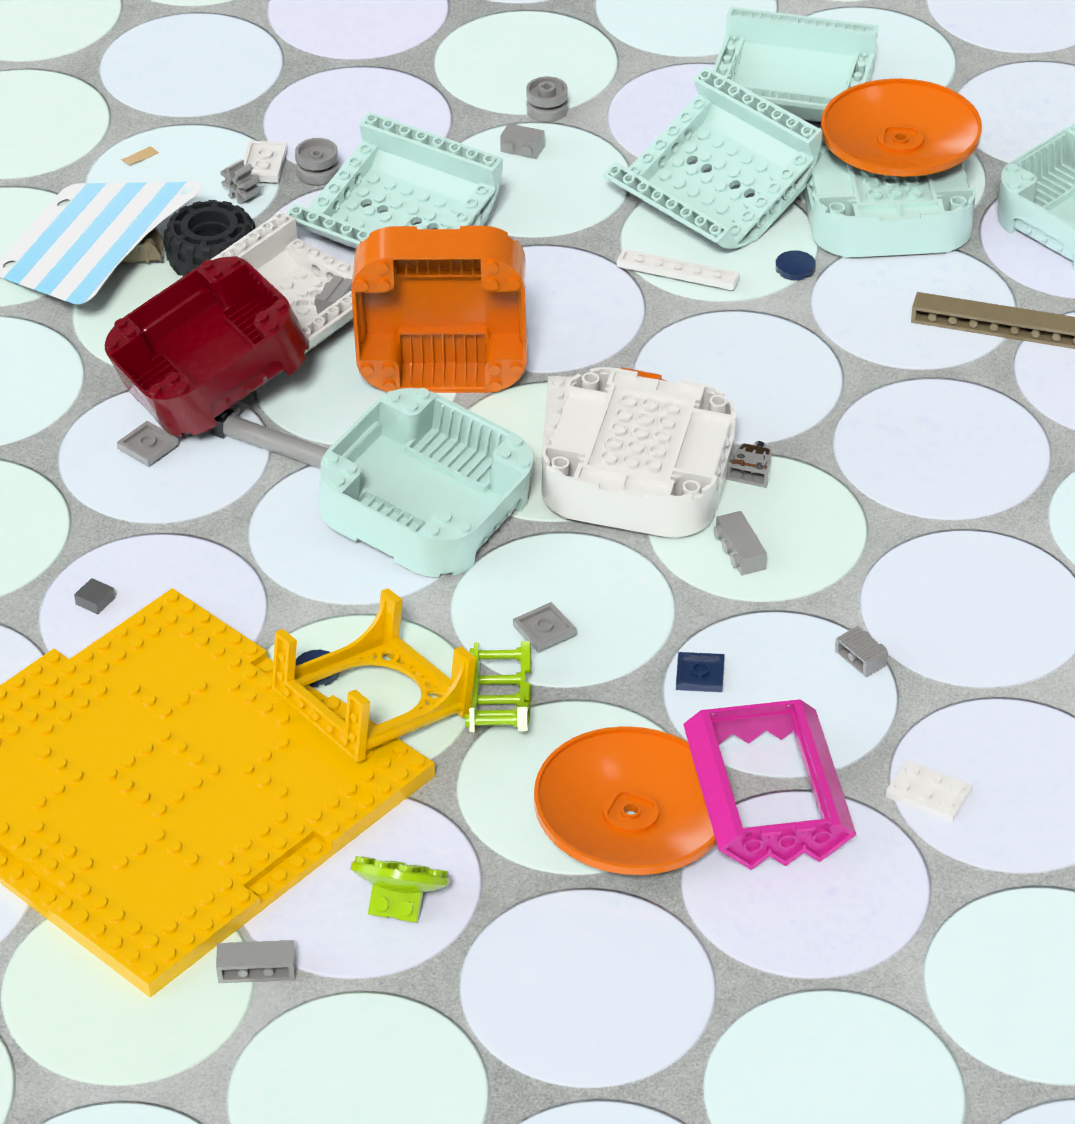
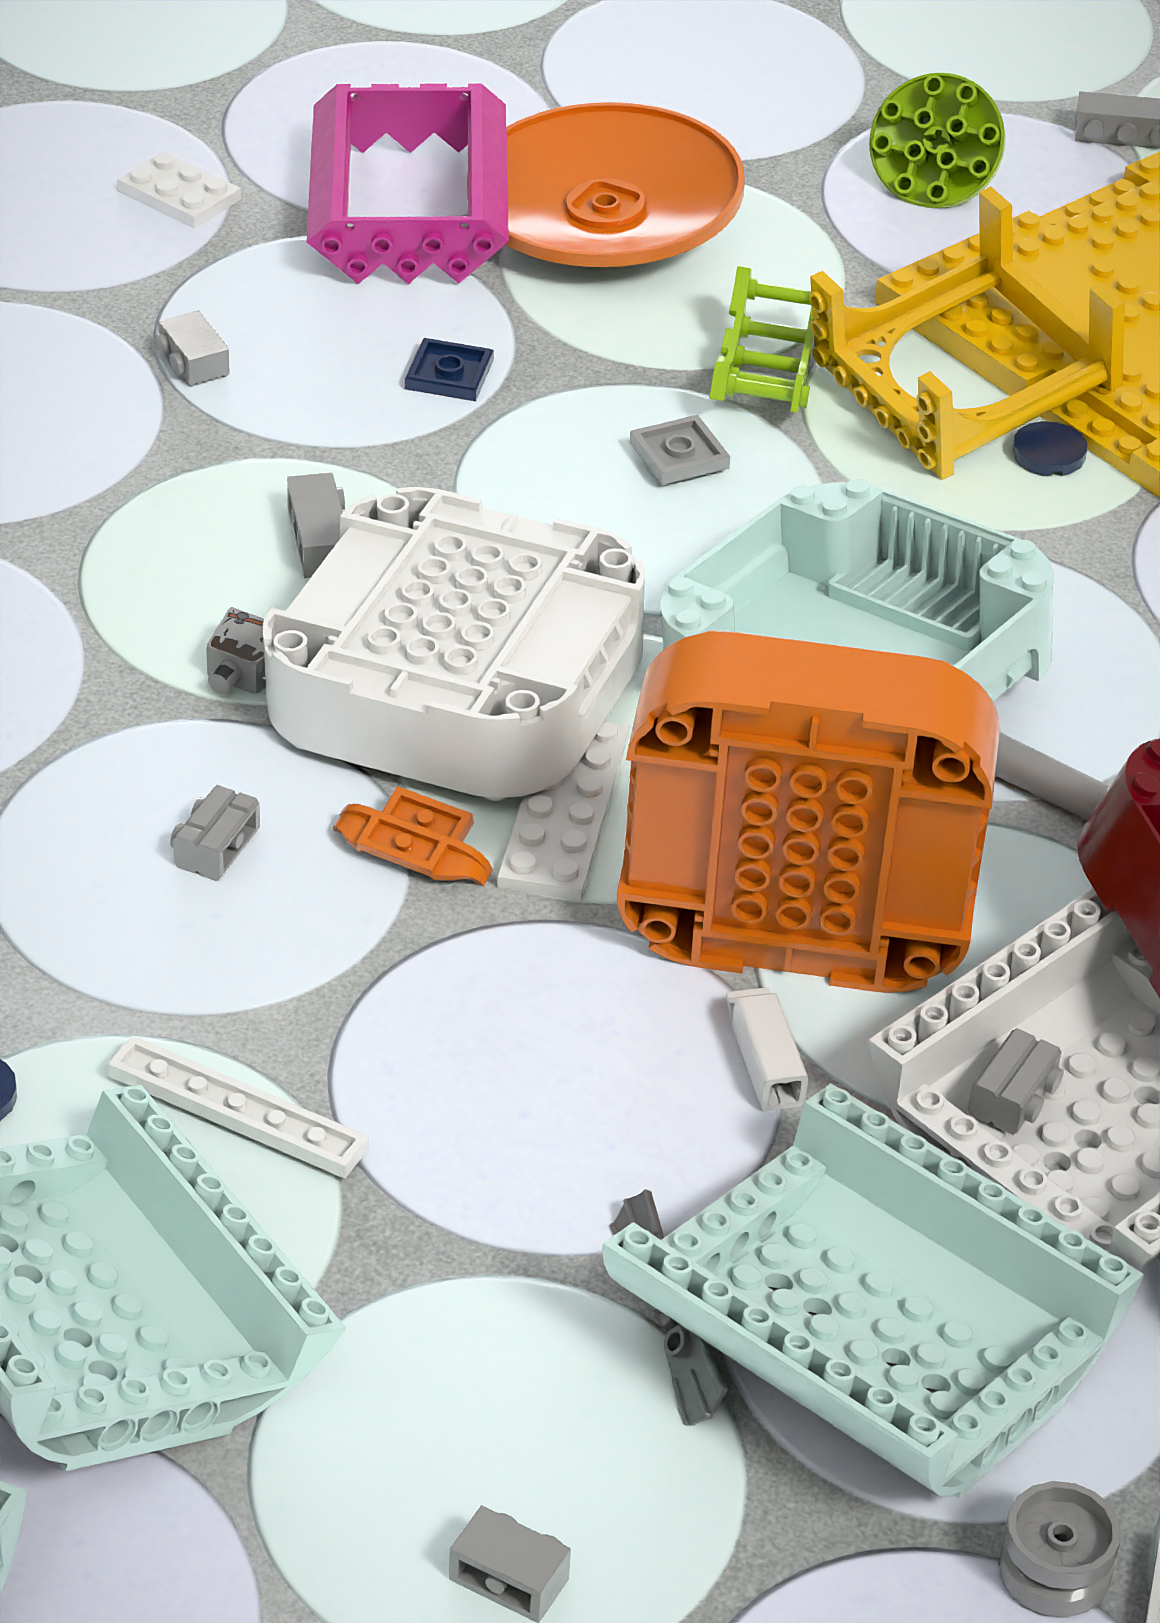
camera: 175 degrees left, 0 degrees up
none -> light grey brick [170,784,260,881]

